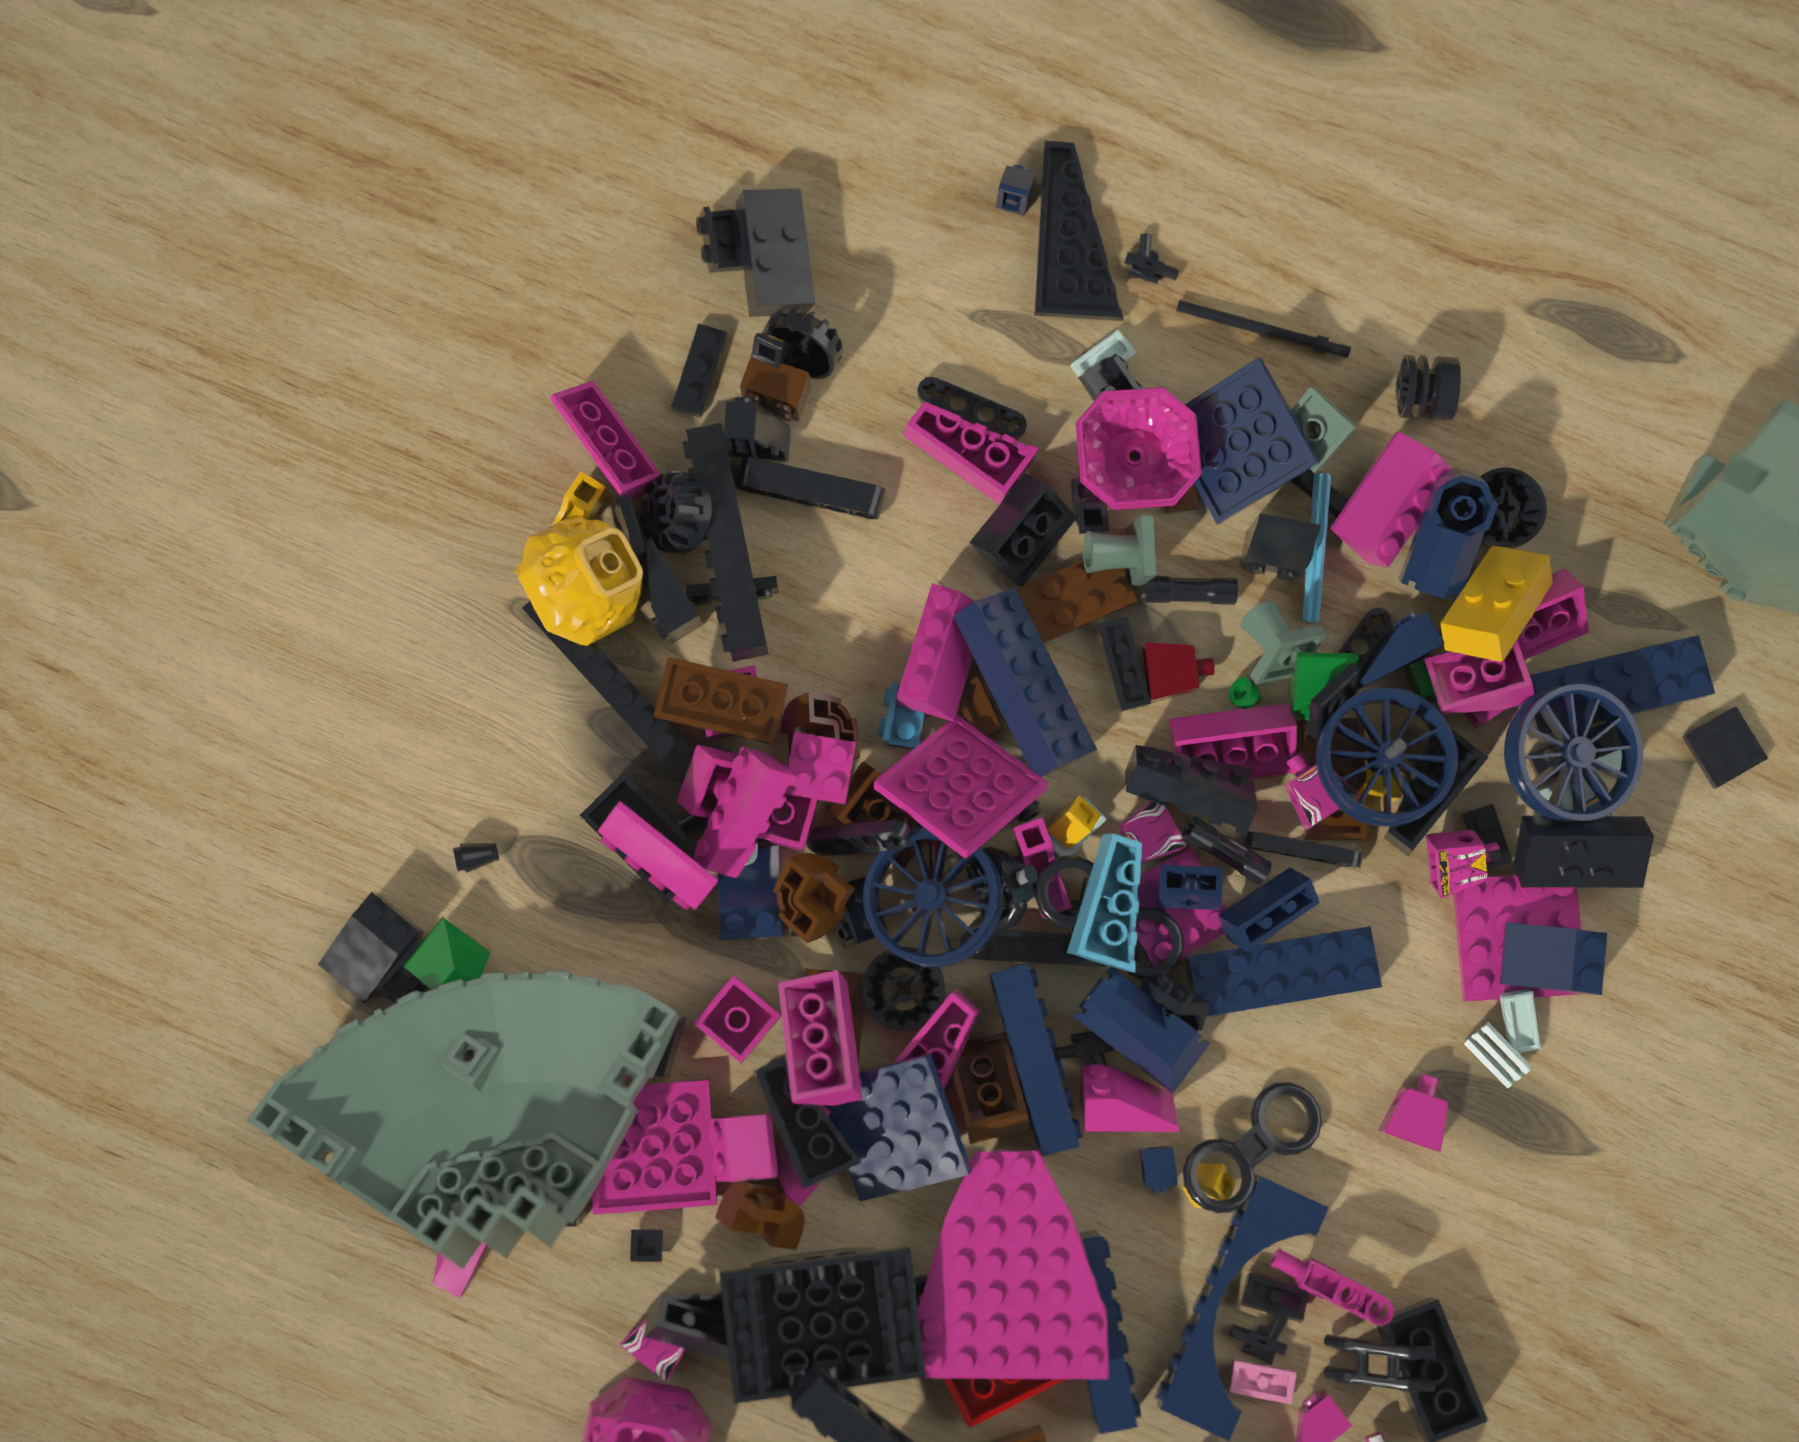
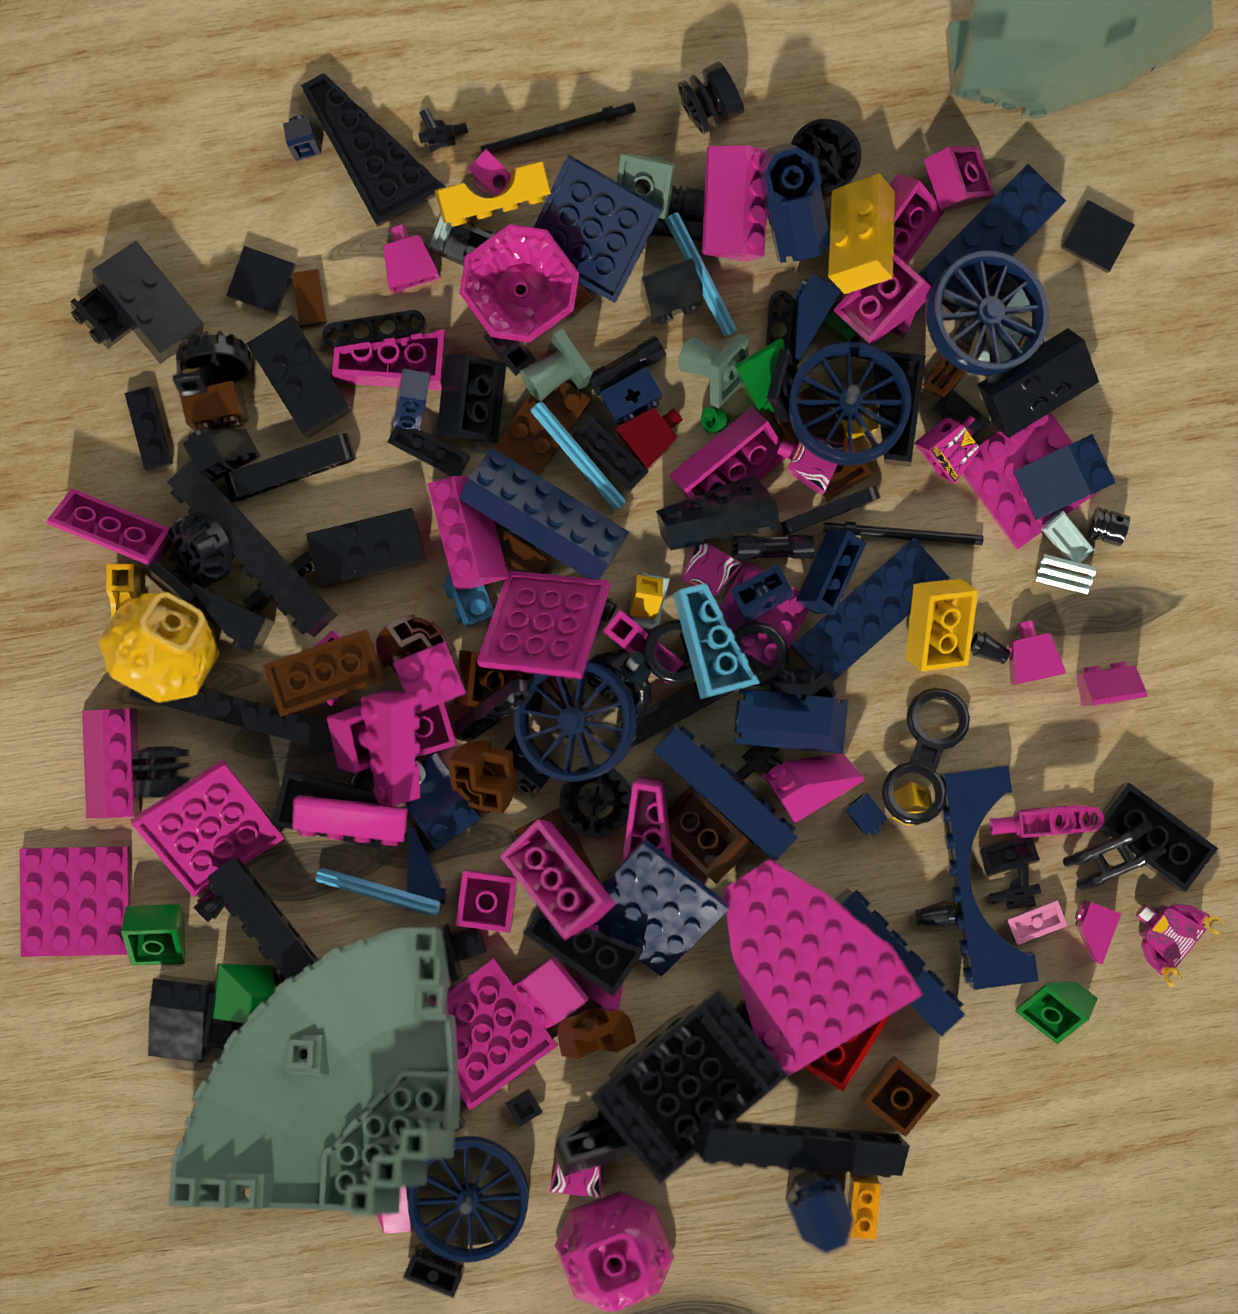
camera: 30 degrees left, 5 degrees up
none -> dark pink plate [19,846,130,957]
none -> dark pink slope [82,708,141,818]
none -> green slope [121,904,186,966]
none -> dark pink plate [130,760,284,897]
none -> black wheel [131,746,191,799]
none -> black brick [207,854,319,981]
none -> black tile [226,246,296,315]
none -> black brick [246,315,353,439]
none -> reddish brown tile [291,269,327,327]
none -> black brick [306,508,427,588]
none -> medium azure axle [316,868,441,916]
none -> dark pink torso [383,225,440,293]
none -> black plate [387,426,471,477]
none -> dark blue brick [393,369,430,430]
none -> black brick [403,1247,465,1299]
none -> dark blue slope [406,827,446,910]
none -> dark blue wheel [408,1136,529,1262]
none -> yellow arch [434,161,551,227]
none -> black plate [452,928,487,961]
none -> dark pink torso [465,149,520,205]
none -> medium azure axle [531,401,625,510]
none -> dark blue brick [600,367,663,424]
none -> black piece [669,185,705,221]
none -> black bar [822,521,984,546]
none -> yellow brick [905,579,978,672]
none -> black cone [916,900,956,927]
none -> reddish brown tile [922,343,977,401]
none -> dark pink slope [924,146,995,210]
none -> black cone [970,631,1010,664]
none -> dark pink slope [1076,661,1148,706]
none -> black piece [1088,507,1130,547]

